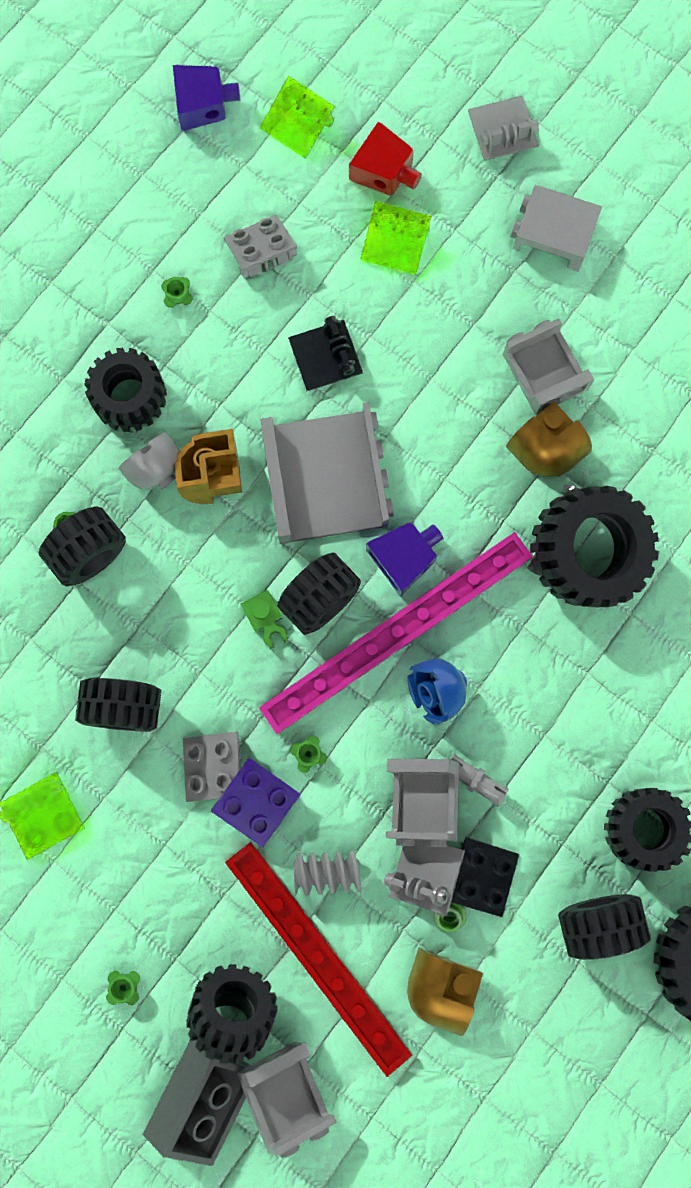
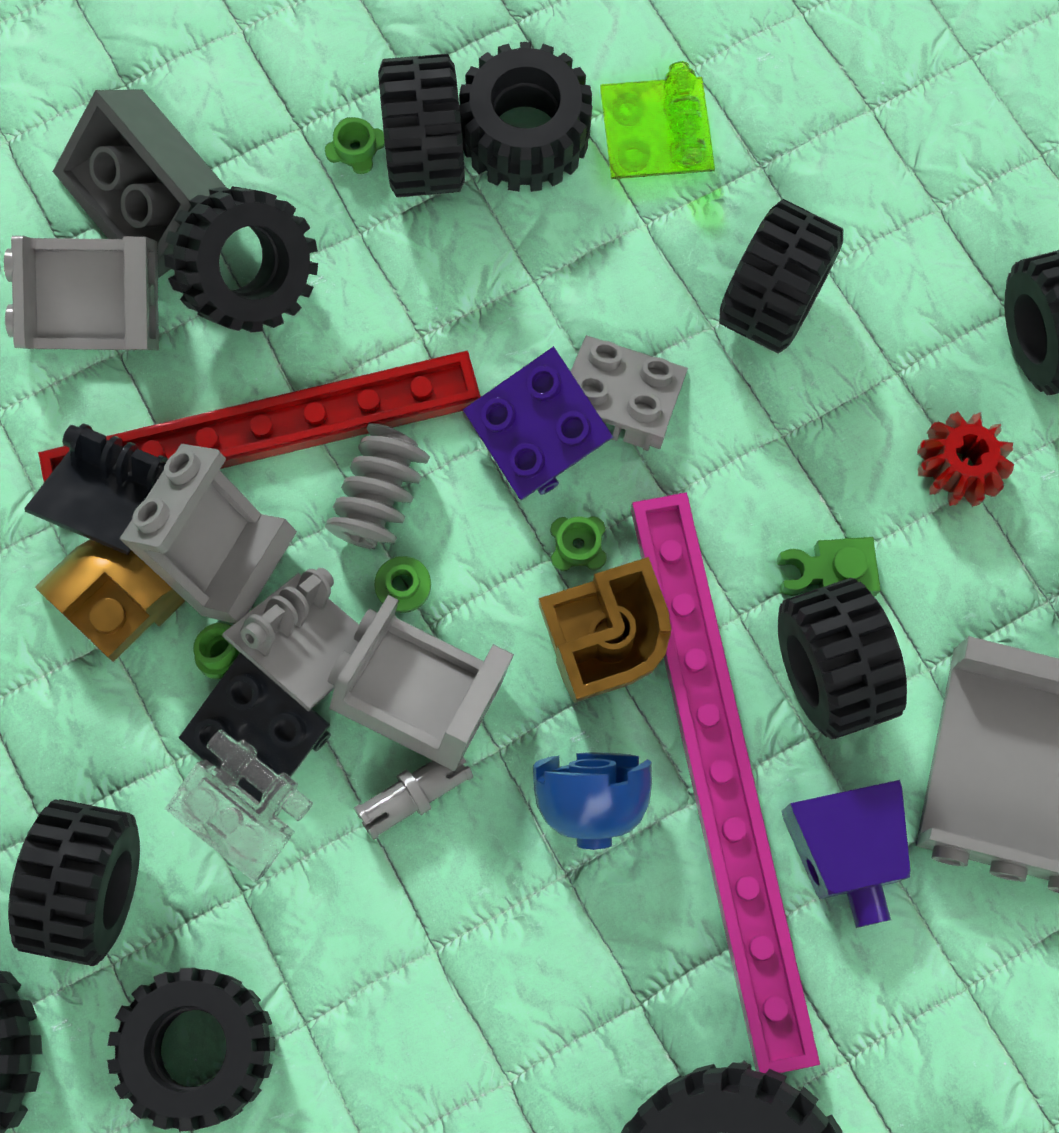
camera: 110 degrees right, 5 degrees down
none -> black hinge [24,423,168,555]
none -> light grey panel [120,444,297,624]
none -> clear plate [165,730,313,882]
none -> bright green plate [374,556,431,613]
none -> black tyre [378,54,465,197]
none -> black tyre [459,42,592,192]
none -> pearl gold brick [539,557,671,703]
none -> red gear [917,411,1015,507]

